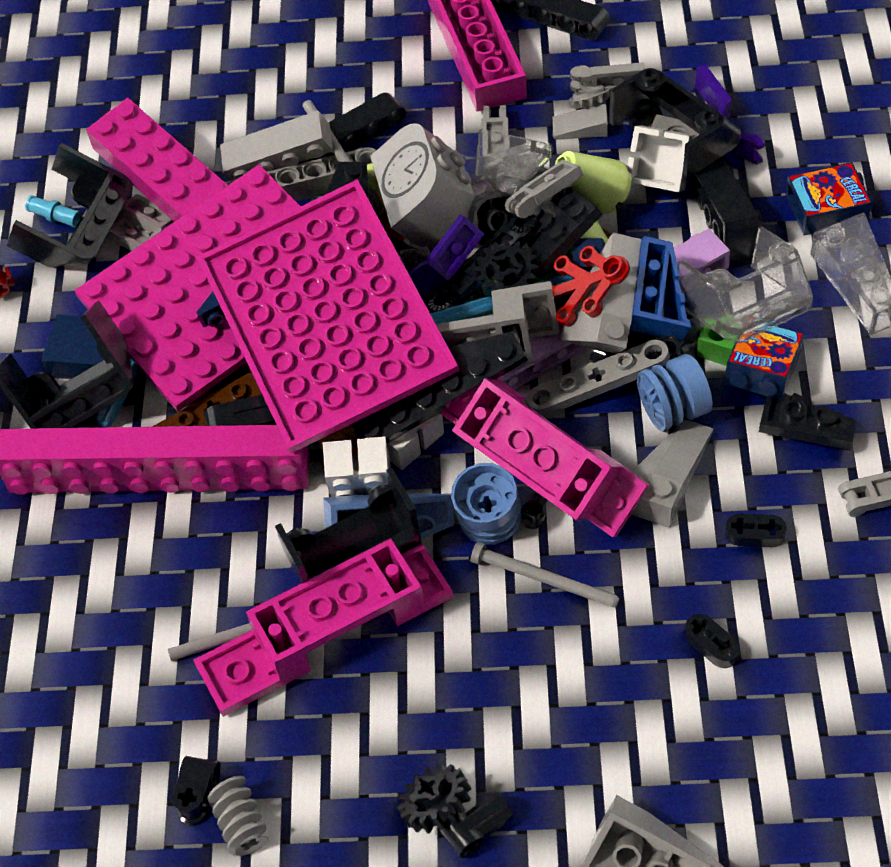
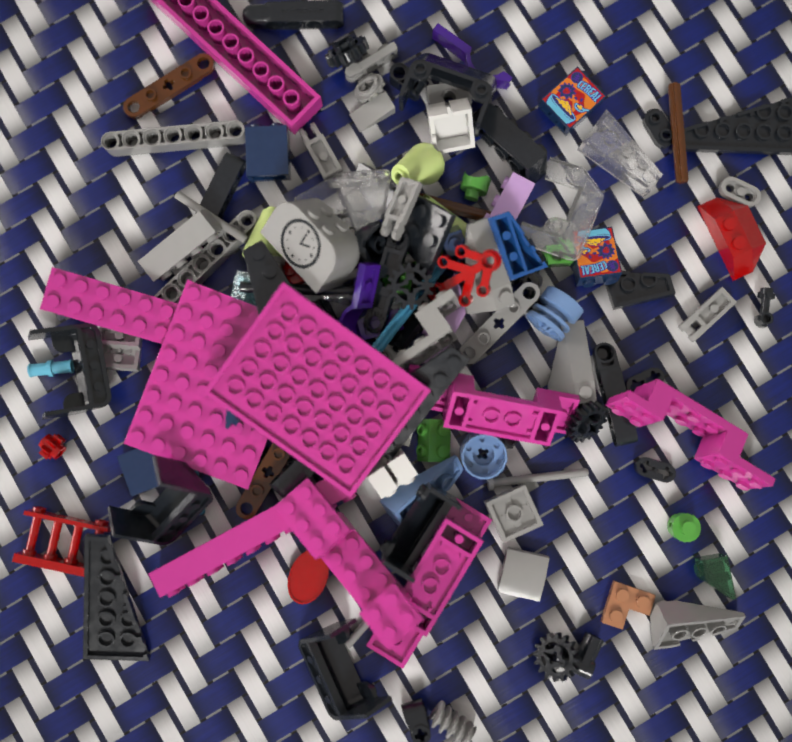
camera: 35 degrees left, 30 degrees up
none -> light grey beam [101,120,245,157]
none -> reddish brown piece [123,53,215,119]
none -> dark blue brick [245,123,291,182]
none -> dark pink bracket [274,478,424,650]
none -> red piece [287,550,329,604]
none -> black windscreen [298,618,392,720]
none -> black gear [325,35,369,68]
none -> bright green bracket [416,419,451,462]
none -> bright green piece [460,172,491,202]
none -> light grey container [483,484,543,543]
none -> light grey slope [498,547,549,602]
none -> black gear [565,401,609,443]
none -> black piece [593,342,638,447]
none -> nougat plate [600,580,656,630]
none -> dark pink bracket [606,379,775,491]
none -> bright green piece [667,513,701,542]
none -> clear green slope [694,553,736,600]

